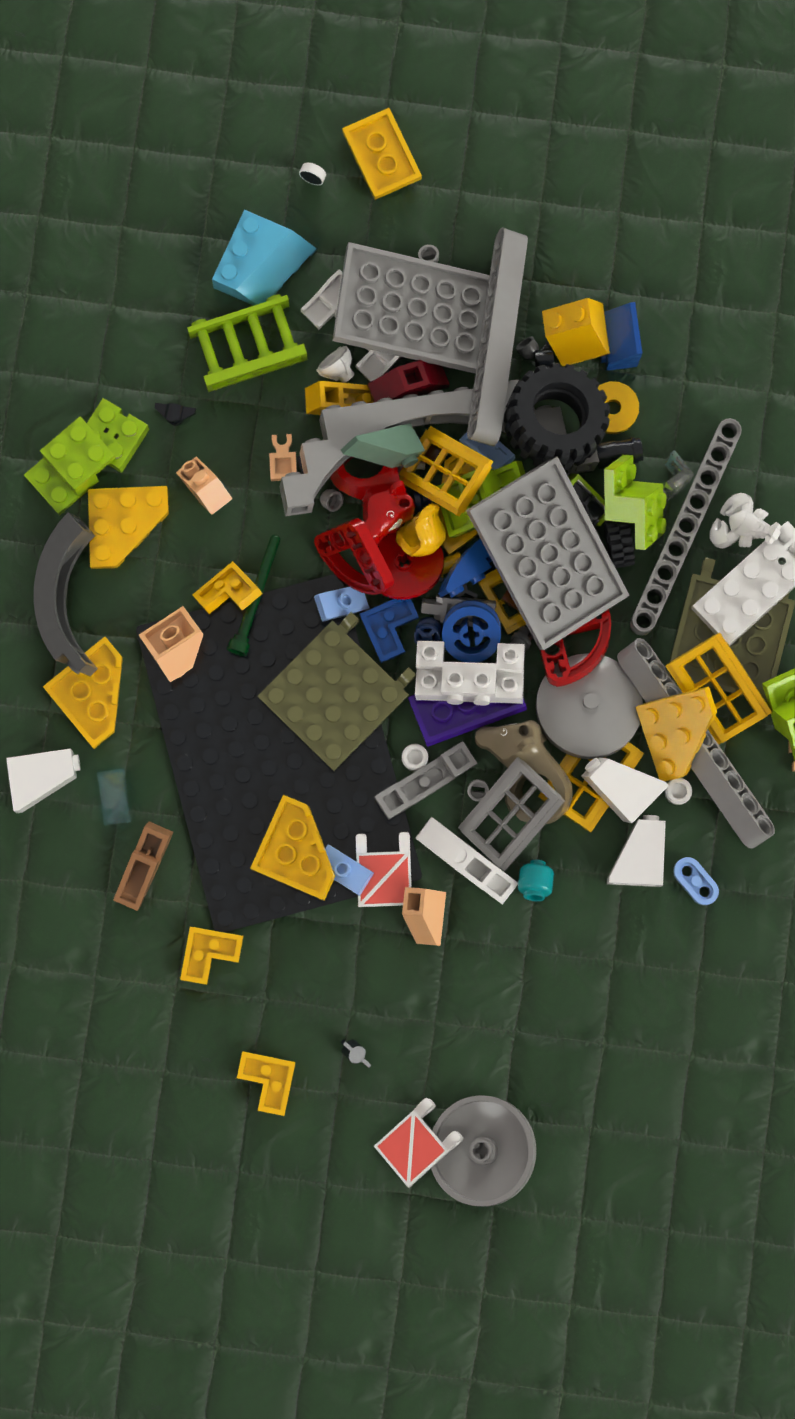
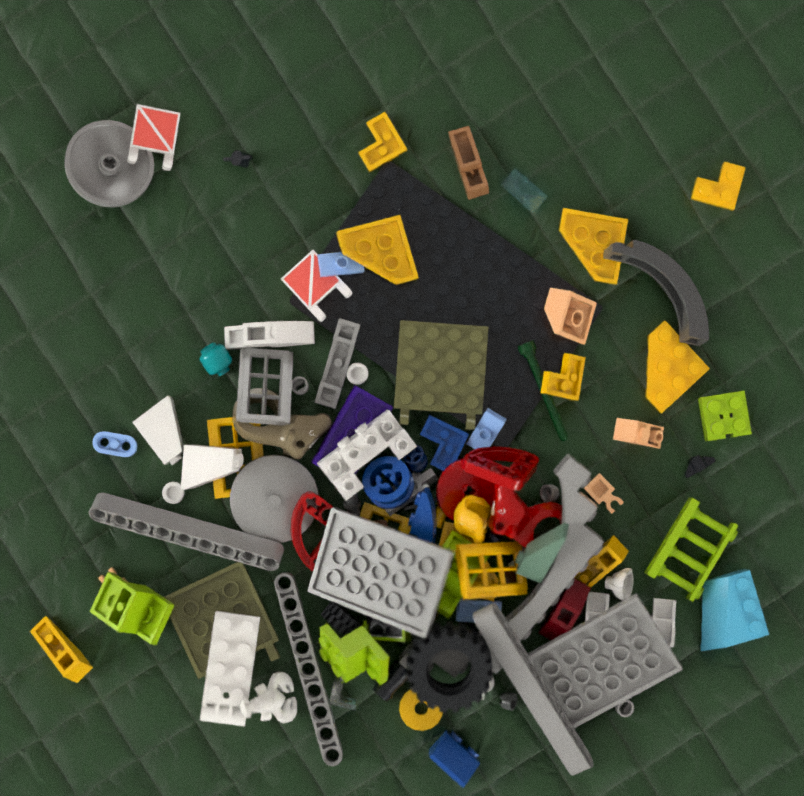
camera: 145 degrees right, 5 degrees up
white slope [6,749,80,813] -> none
lime bracket [24,416,116,516] -> none
yellow plate [237,1051,296,1116] -> none
white tile [299,163,326,185] -> none
yellow plate [342,108,422,200] -> none
light nougat slope [402,887,446,946] -> none
black piece [535,342,554,368] -> none
yellow slope [542,298,610,367] -> none
yellow plate [635,686,717,781] -> none
yellow piece [665,632,772,745] -> none

